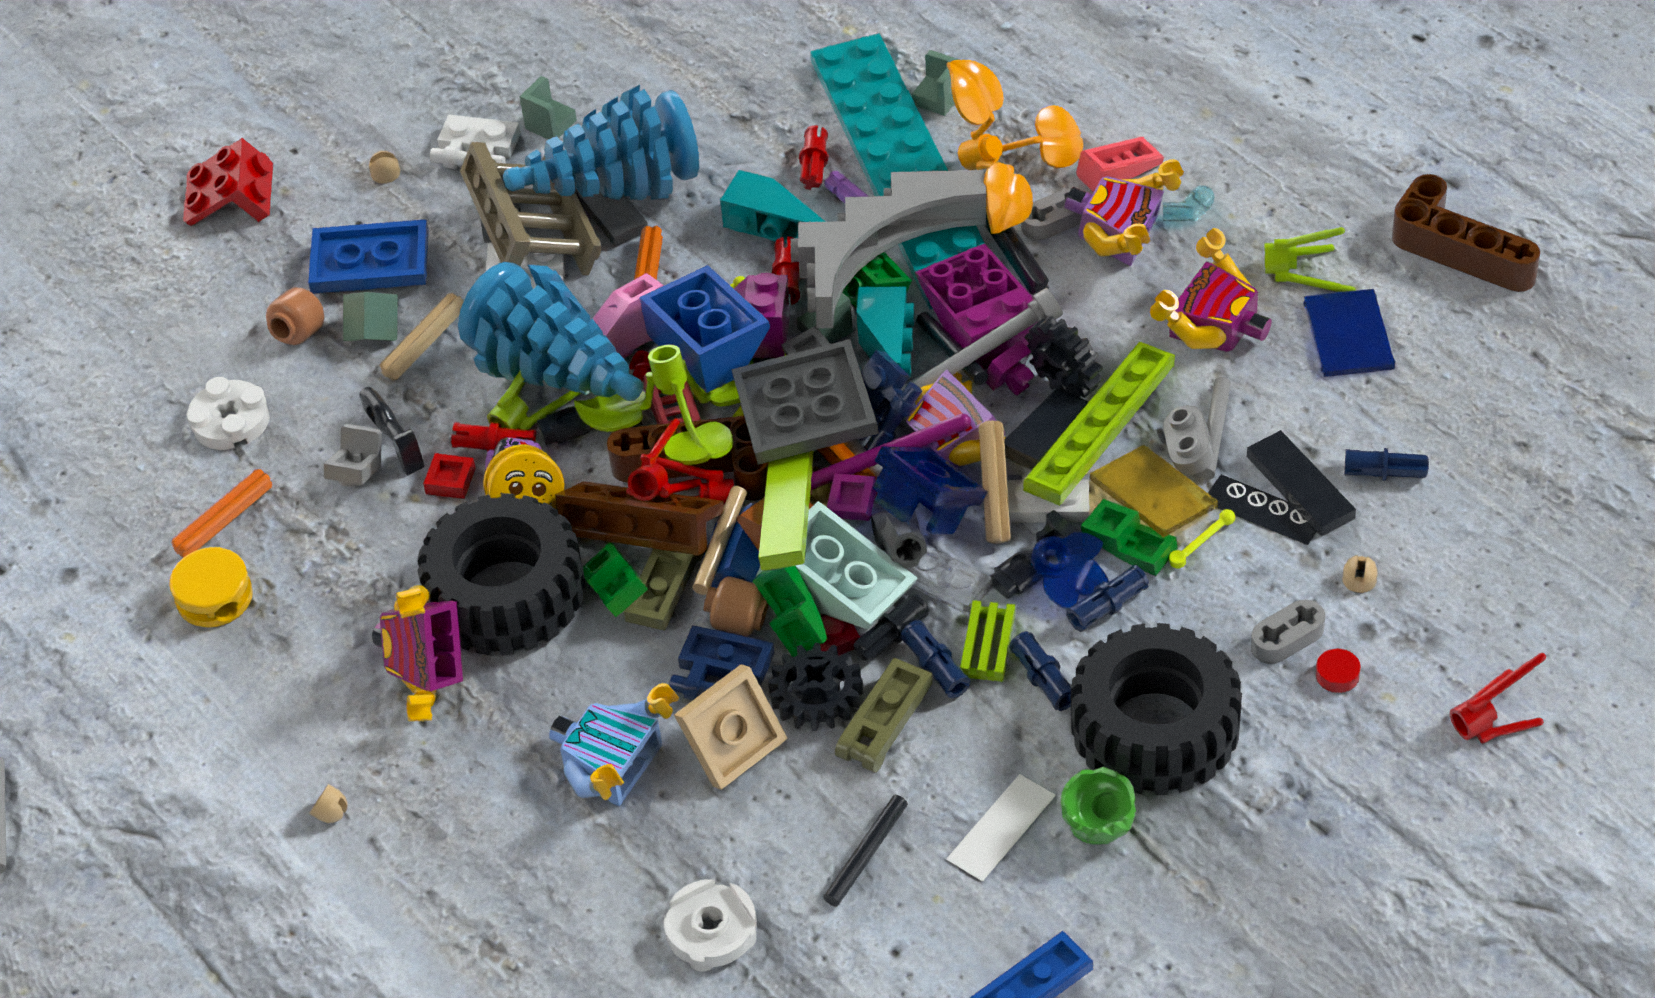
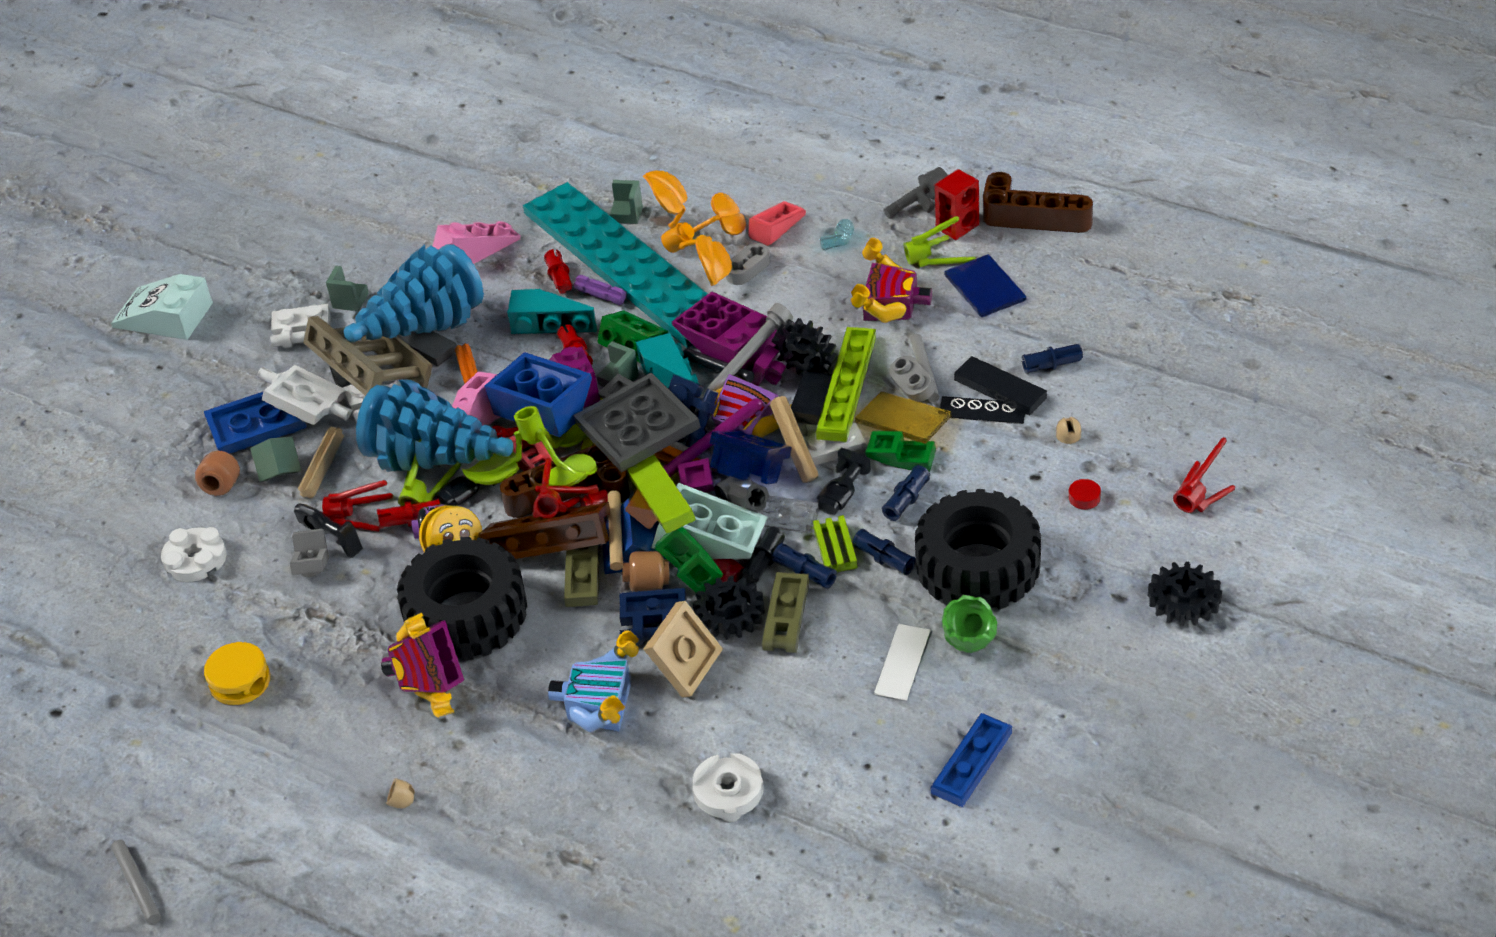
camera: 20 degrees left, 5 degrees down
orange axle [171,469,272,558] -> none
red bracket [183,138,273,226] -> none
tan hinge [369,150,400,184] -> none
red tile [423,453,476,499] -> none
green slope [582,542,648,617] -> none
light grey arch [791,170,986,328] -> none
black bar [823,795,908,907] -> none
black axle [985,213,1049,295] -> none
clear blue plate [1031,532,1109,609] -> none
torso [1064,159,1184,266] -> none
neon yellow hinge [1169,509,1235,569] -> none
light grey beam [1251,600,1325,664] -> none
none -> light aqua slope [111,274,213,340]
none -> white plate [257,365,352,425]
none -> red plant [322,480,393,532]
none -> bright pink slope [432,221,521,264]
none -> dark grey piece [883,167,948,218]
none -> red brick [935,169,979,240]
none -> black gear [1148,561,1222,626]

